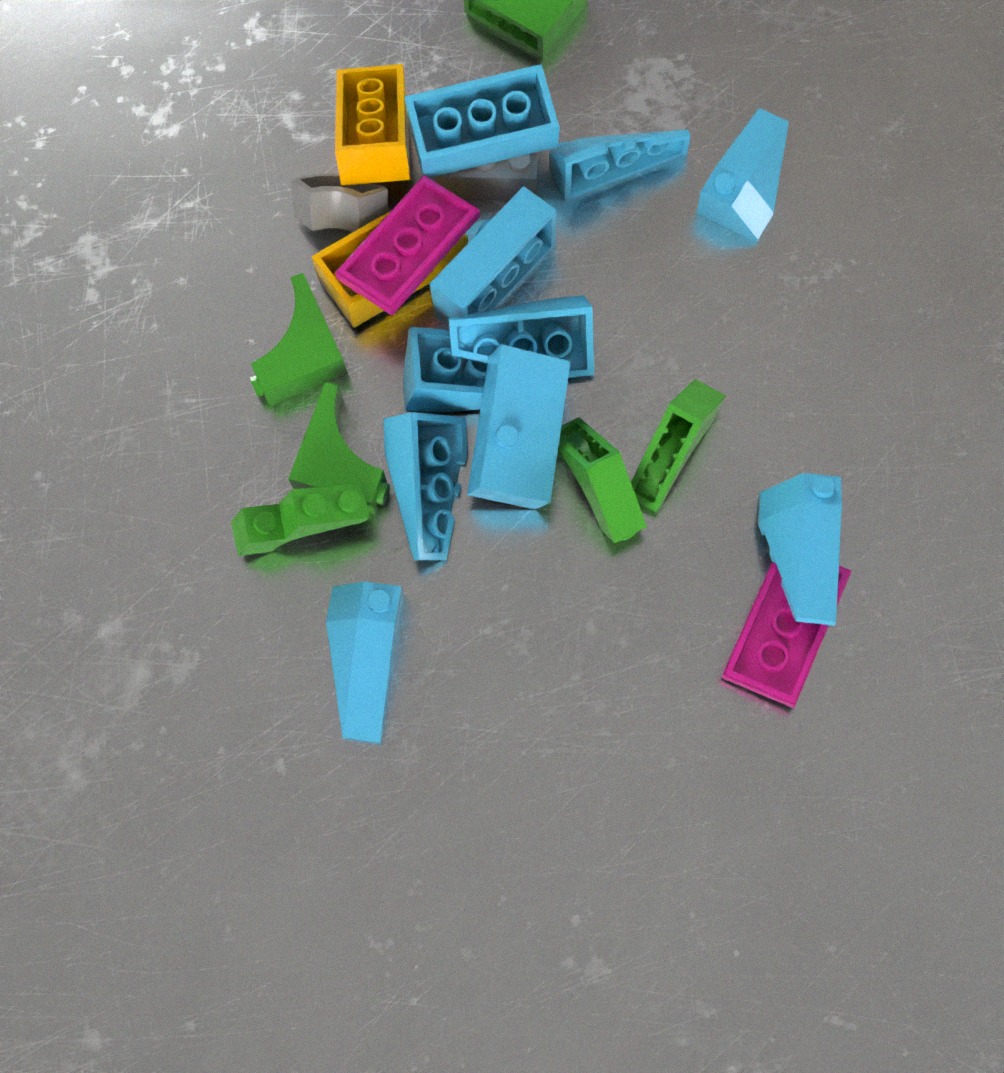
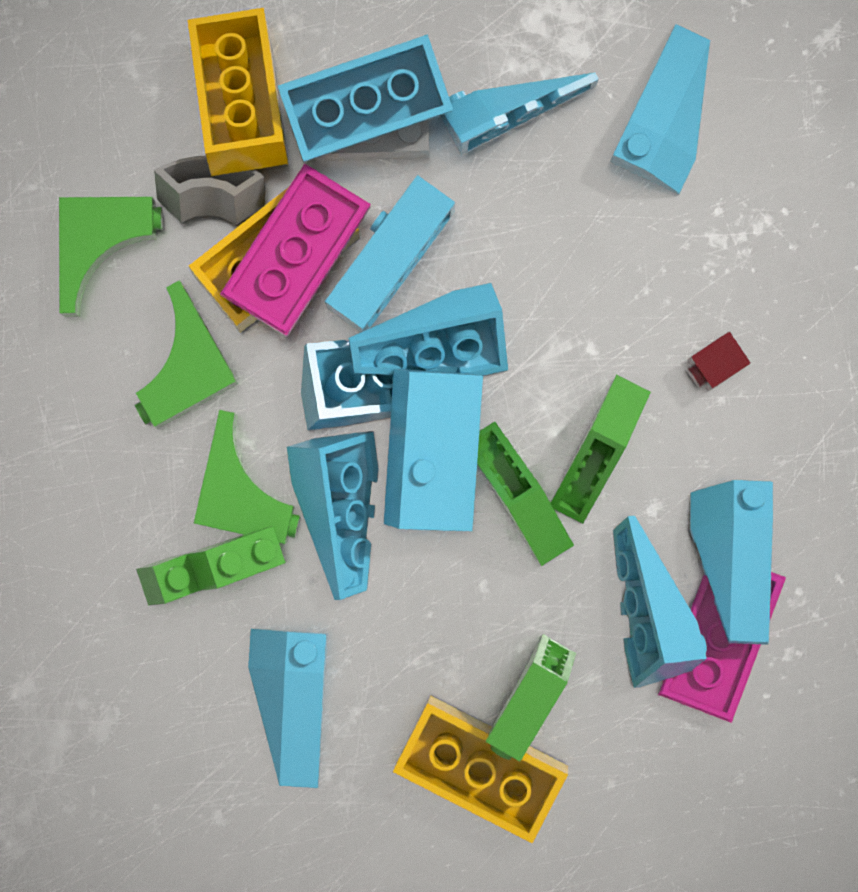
camera: 10 degrees left, 15 degrees up
none -> bright green arch [59,197,163,317]
none -> yellow brick [393,695,568,843]
none -> bright green arch [486,634,576,762]
none -> medium azure wedge [613,516,707,688]
none -> dark red brick [687,331,751,391]

